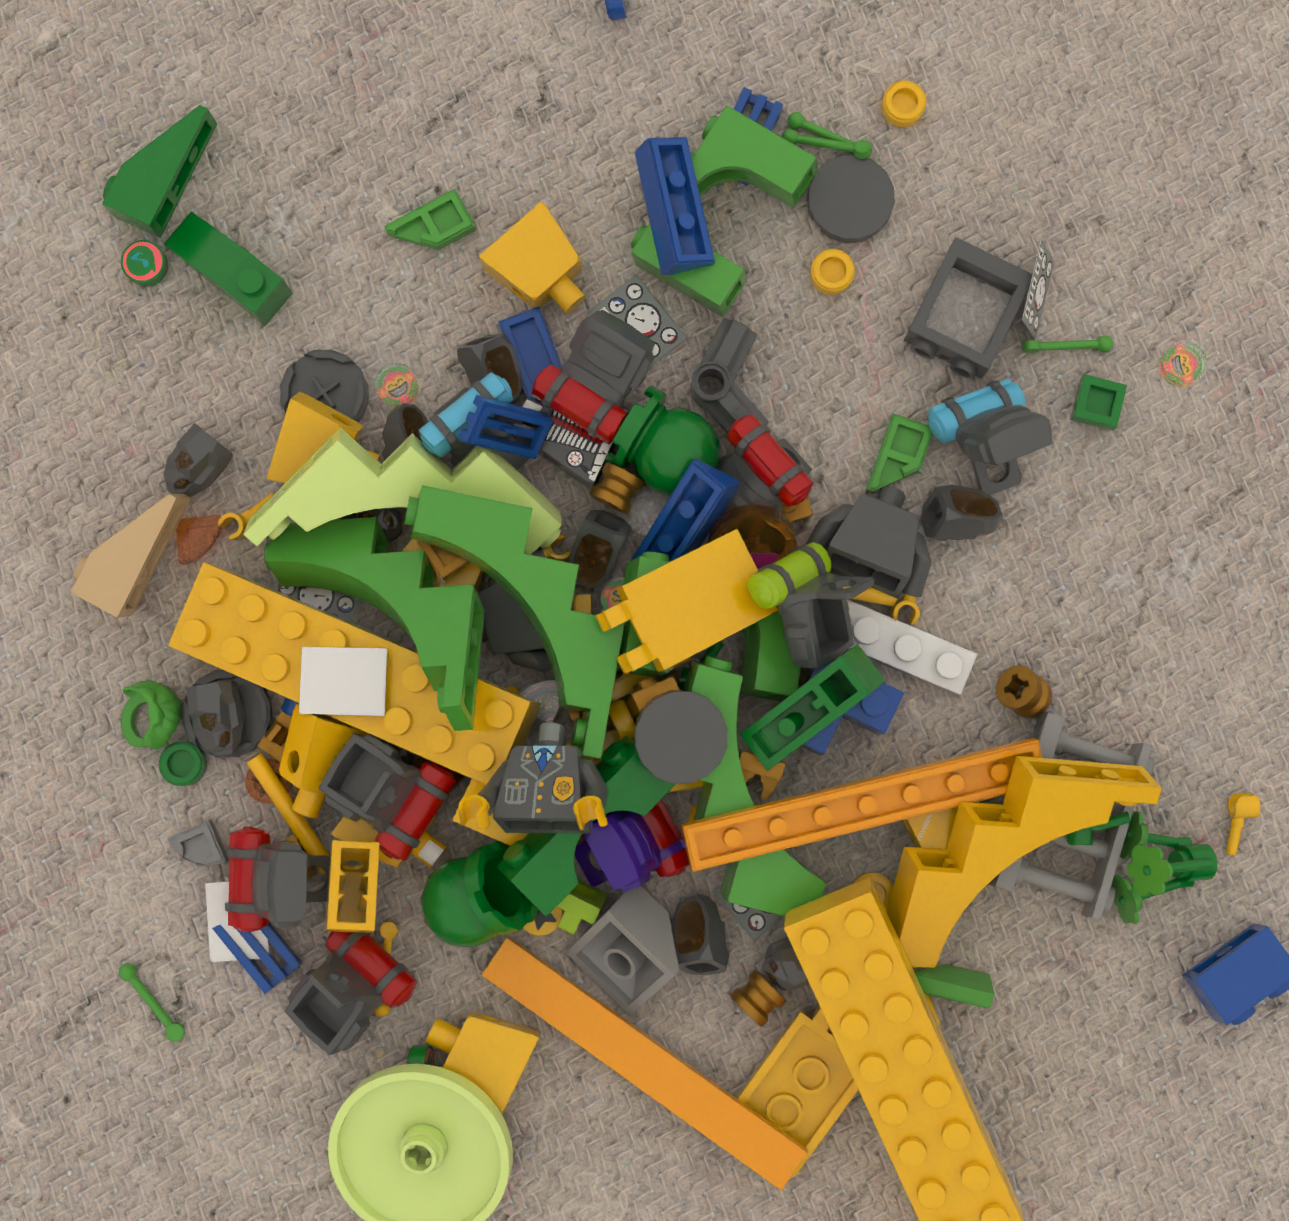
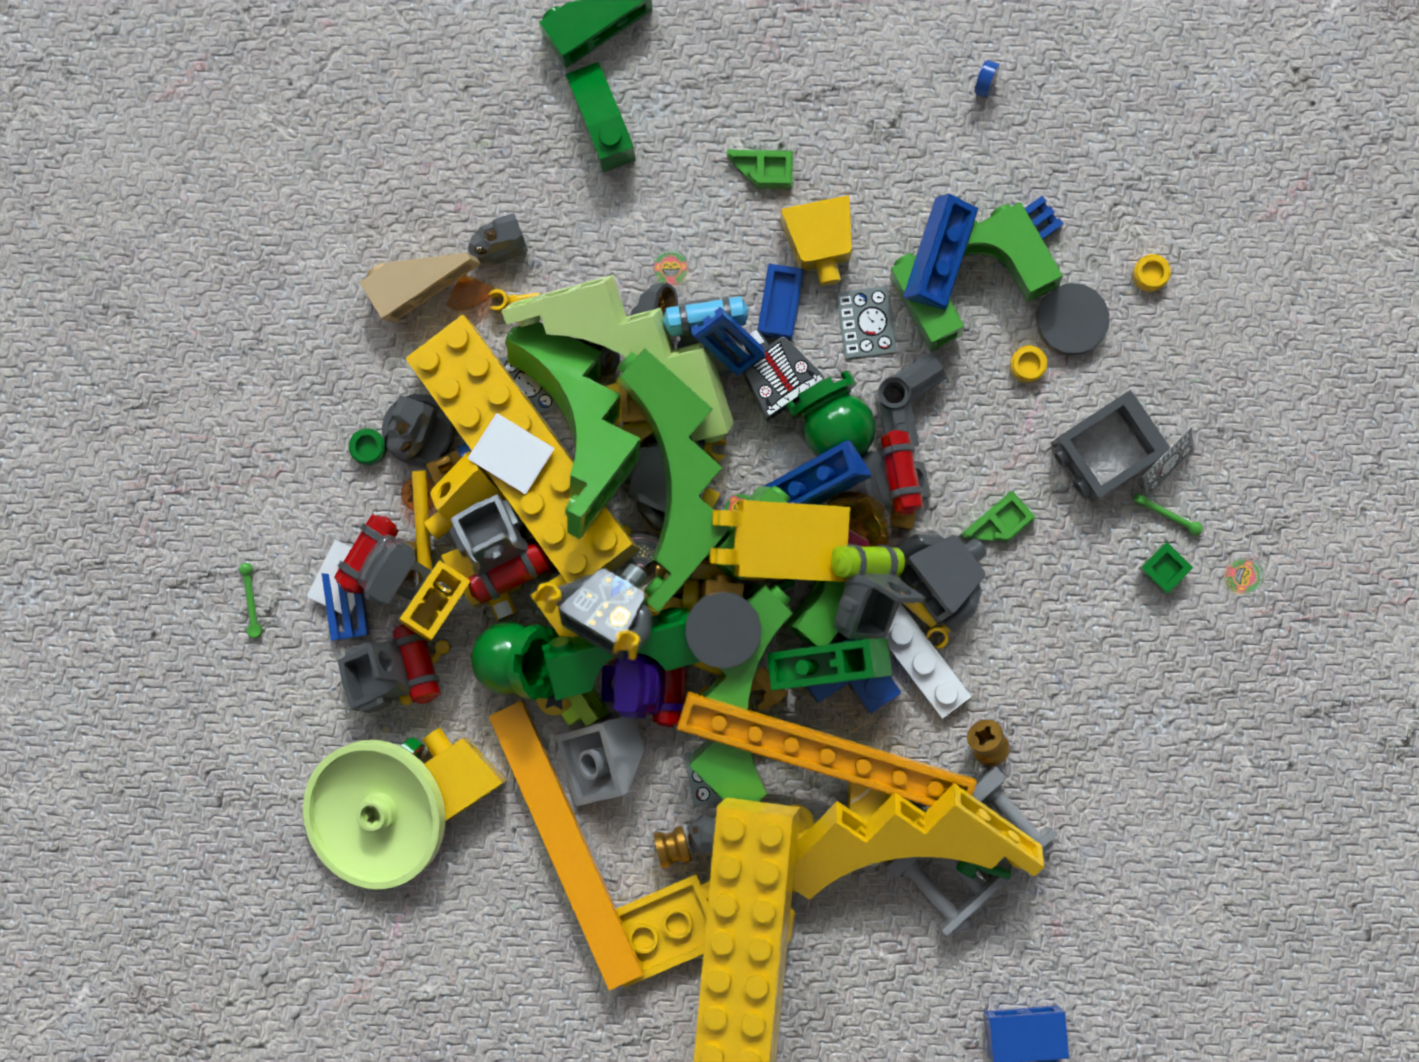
camera: 35 degrees right, 0 degrees up
green tile [121,240,168,287] -> none
bright green piece [121,680,183,750] -> none
flat silver tile [167,820,229,866] -> none
yellow torso [266,392,381,483] -> none
dark grey tile [280,350,369,422] -> none
dark grey rock [457,333,522,404] -> none
dark grey piece [532,310,655,445] -> none
rock [570,510,632,589] -> none
pearl gold wheel [589,462,645,515] -> none
dark grey rock [672,894,729,975] -> none
bright green hinge [782,129,871,159] -> none
bright green hinge [788,112,872,158] -> none
bright green tile [914,964,994,1008] -> none
dark grey rock [921,485,1003,541] -> none
dark grey piece [928,379,1052,495] -> none
plant [1111,811,1217,924] -> none
yellow hand [1225,793,1260,856] -> none

